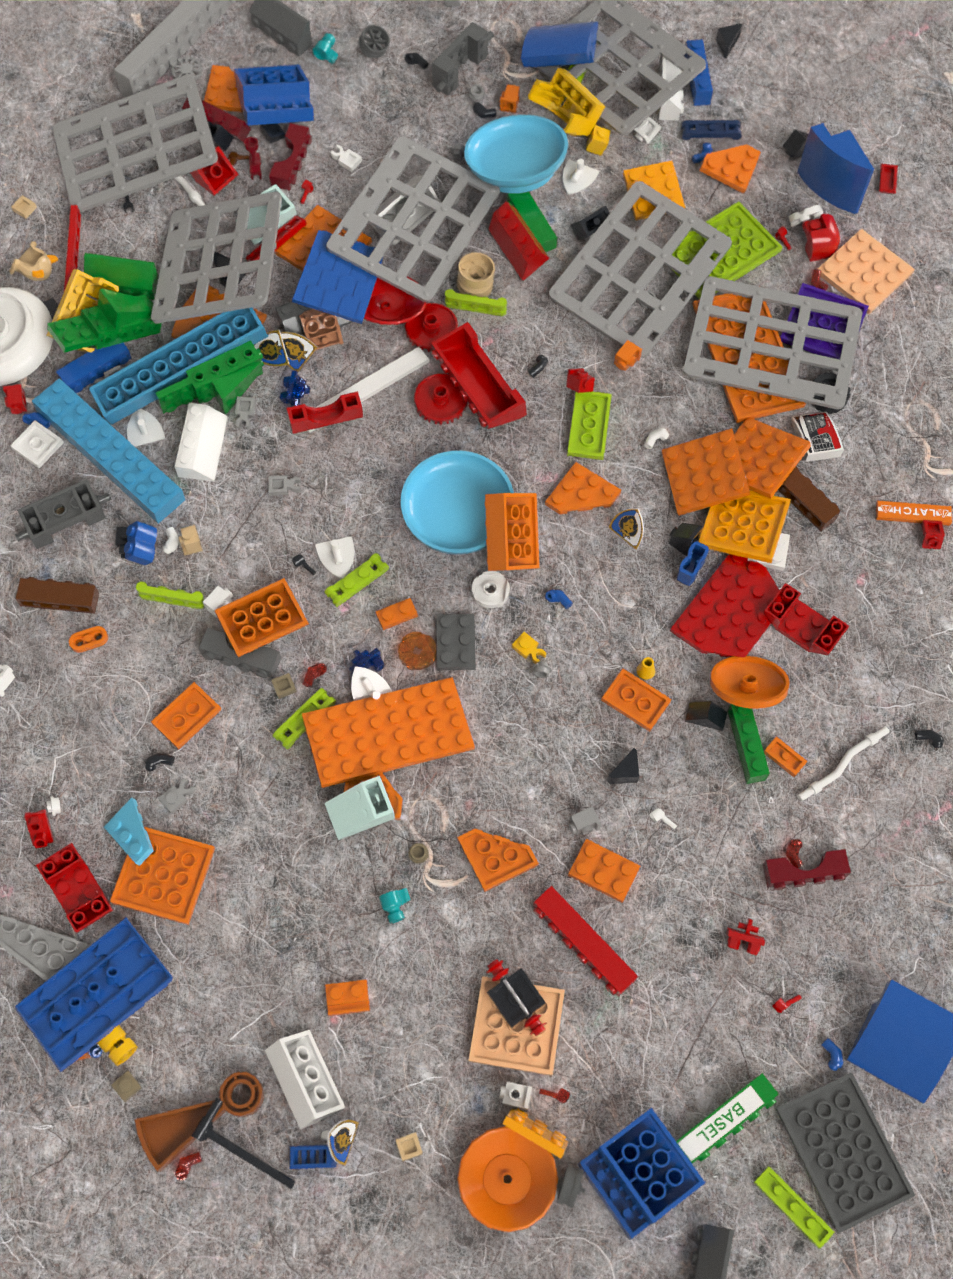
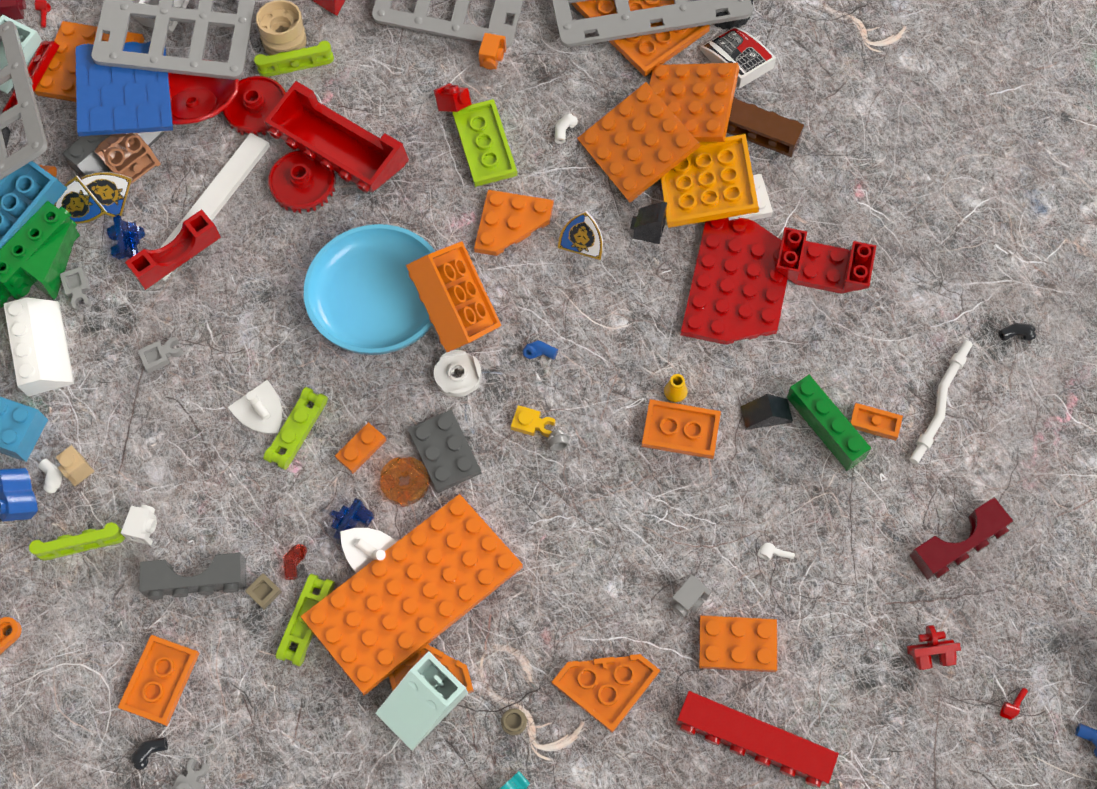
camera: 20 degrees left, 0 degrees up
orange slope [215,578,309,657] -> none
black hand [292,554,316,576] -> none
black arm [528,355,548,378] -> none
black slope [607,748,639,784] -> none
blue brick [677,541,709,586] -> none
orange dish [710,656,790,709] -> none
clear red arm [786,839,804,869] -> none
orange tile [876,501,952,526] -> none
red bracket [922,520,945,549] -> none

